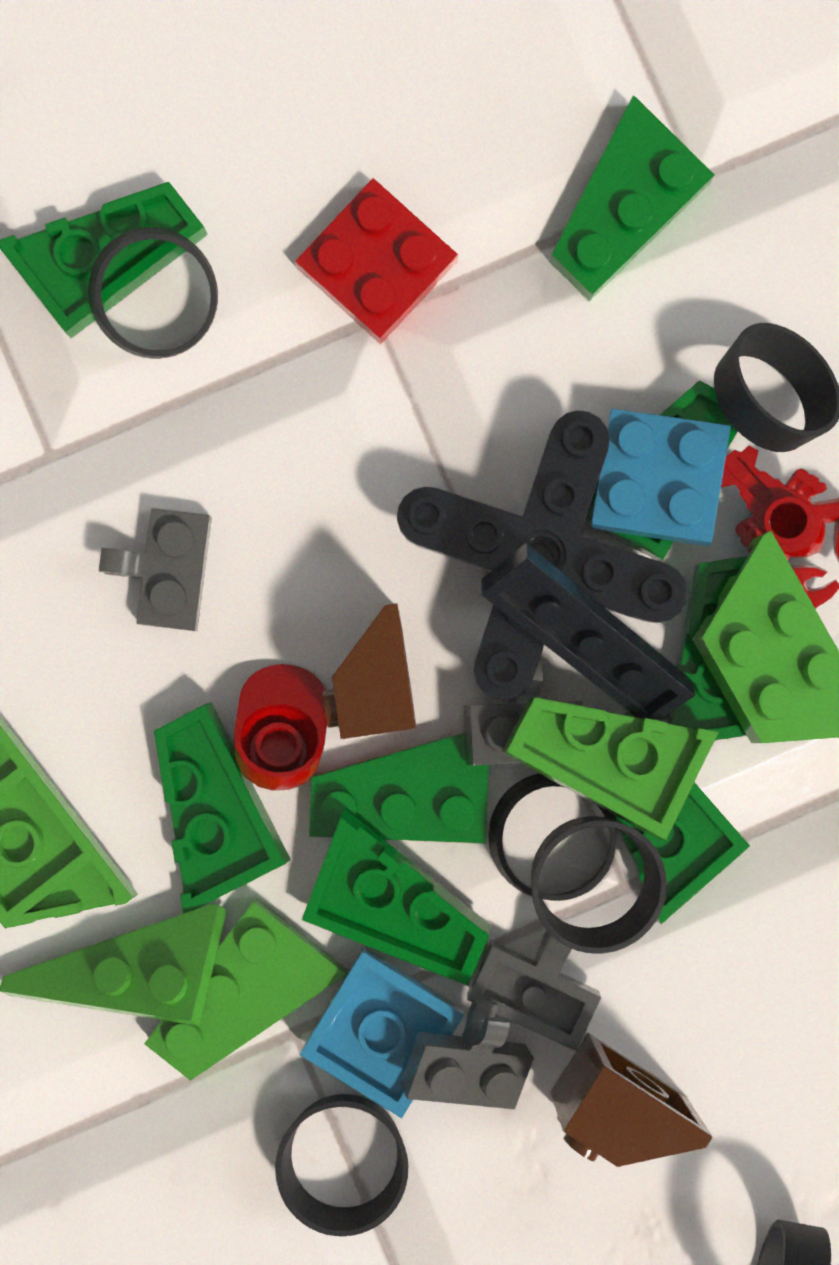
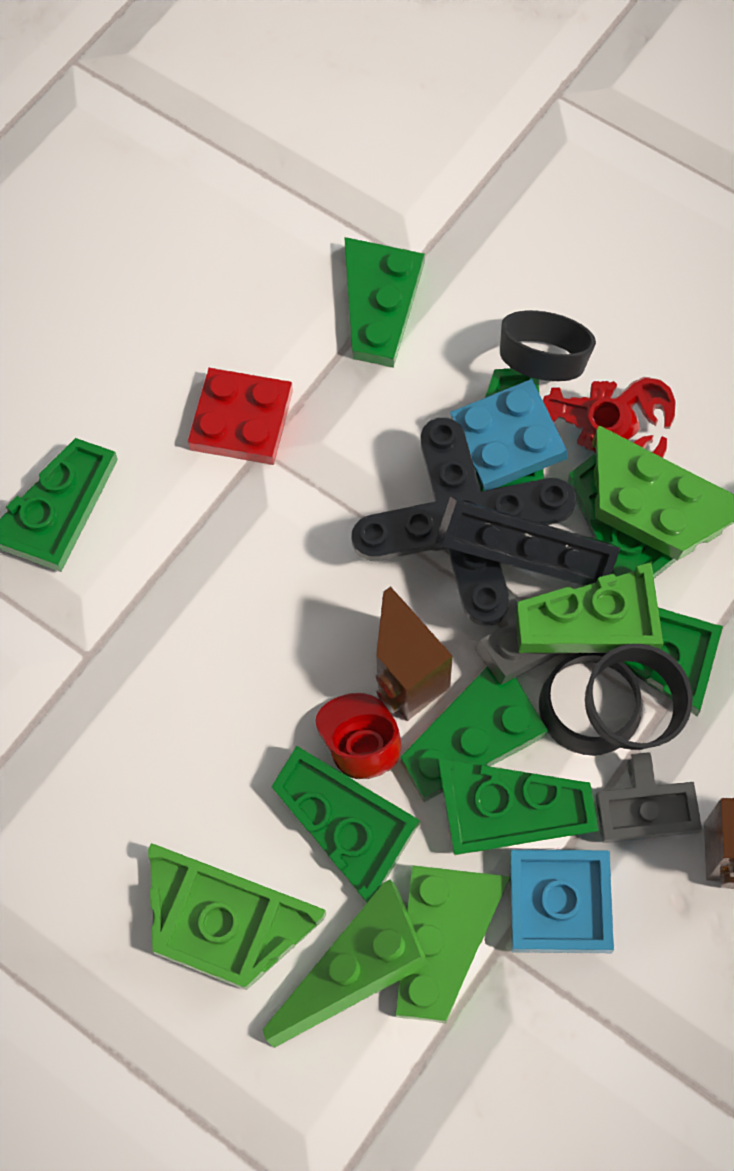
camera: 30 degrees left, 20 degrees down
black tyre [88,227,218,359] -> none
dark grey plate [98,508,212,632] -> none
black tyre [275,1094,409,1237] -> none
dark grey plate [400,999,534,1109] -> none

